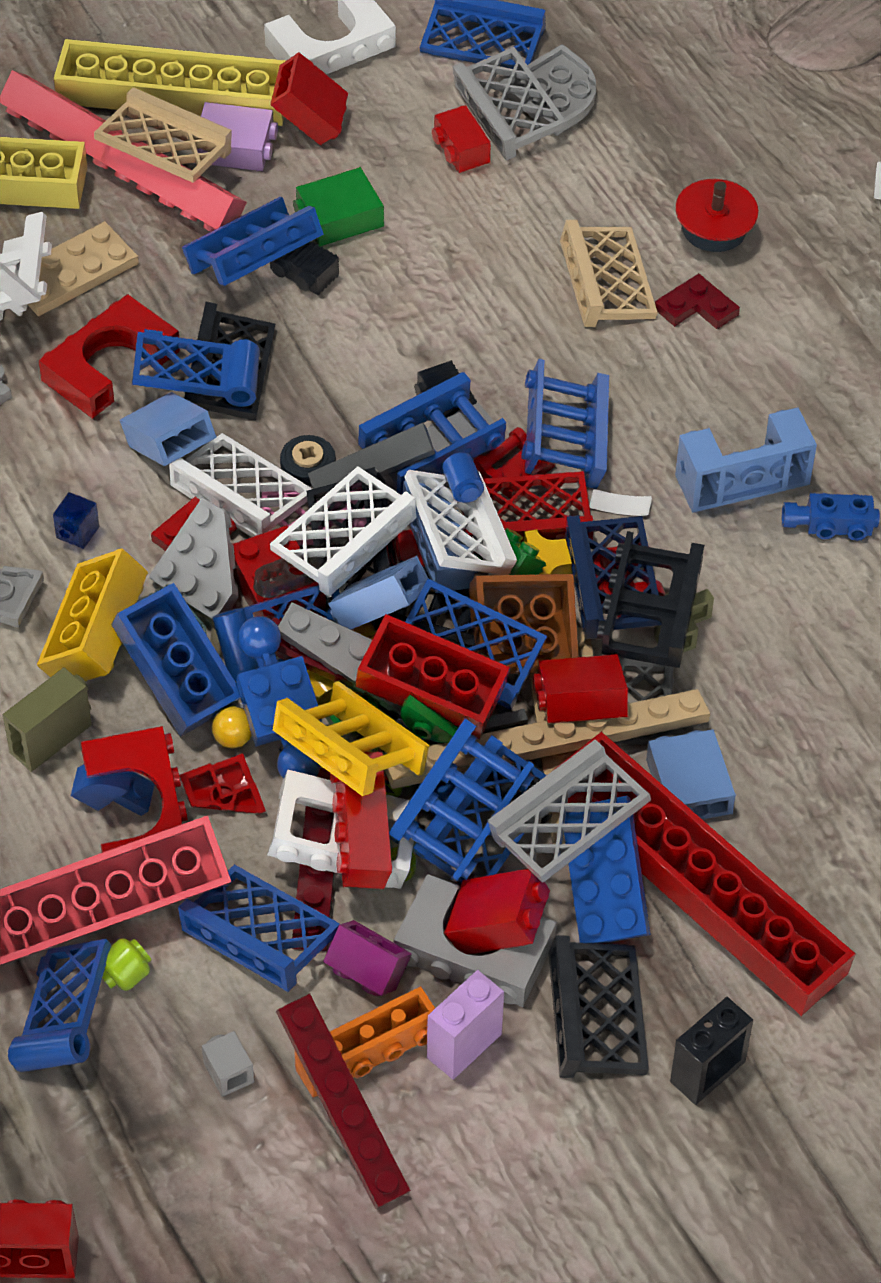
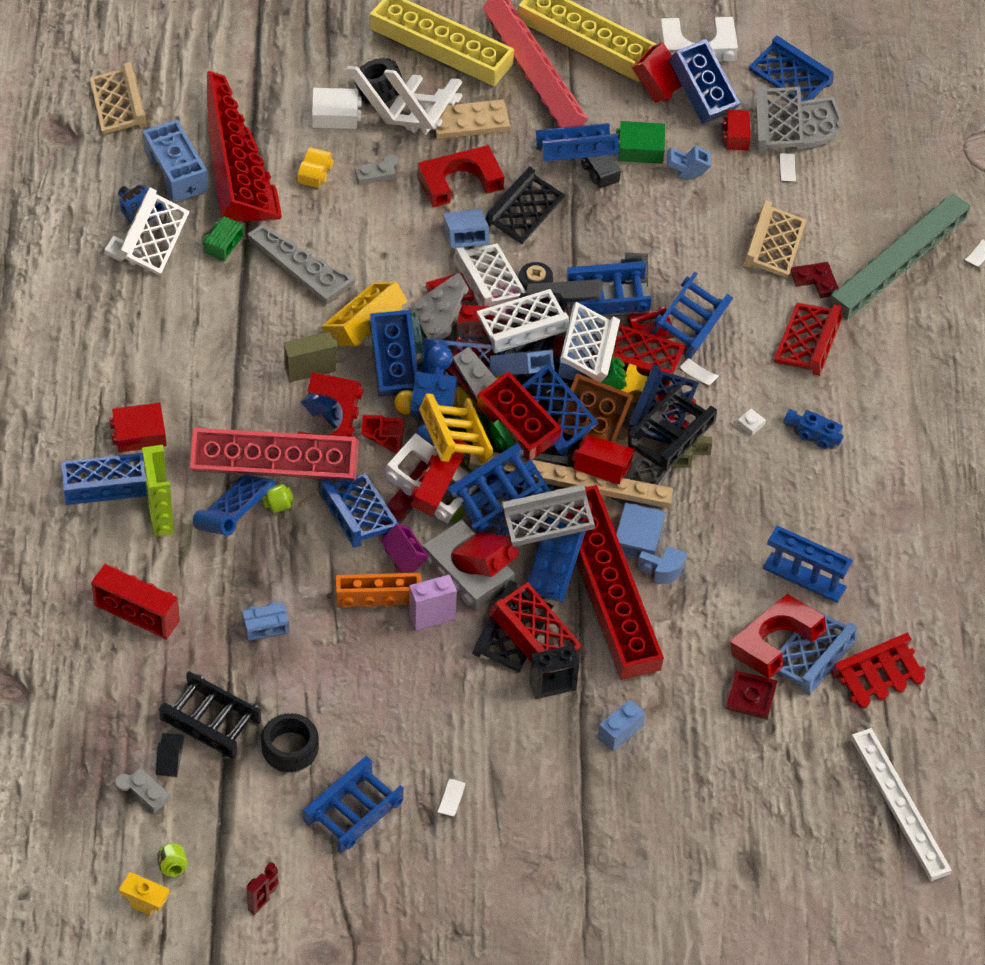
camera: 25 degrees right, 0 degrees up
clear blue brick [53,492,100,549] -> none
tan fence [94,87,232,183] -> none
blue piece [132,329,260,407] -> none
lavender brick [197,102,278,171] -> none
light grey brick [202,1031,254,1097] -> none
dark red plate [276,994,411,1209] -> none
blue brick [442,453,484,503] -> none
red piece [675,179,759,252] -> none
medium blue plate [675,407,817,513] -> none
none -> medium blue brick [242,602,290,641]
none -> red fence [488,582,582,674]
none -> medium blue brick [598,700,645,751]
none -> medium blue brick [638,546,687,584]
none -> medium blue brick [667,146,711,179]
none -> blue brick [669,39,740,124]
none -> white plate [737,409,766,436]
none -> red fence [774,303,842,376]
none -> white sticker [780,153,796,181]
none -> sand green brick [829,194,971,320]

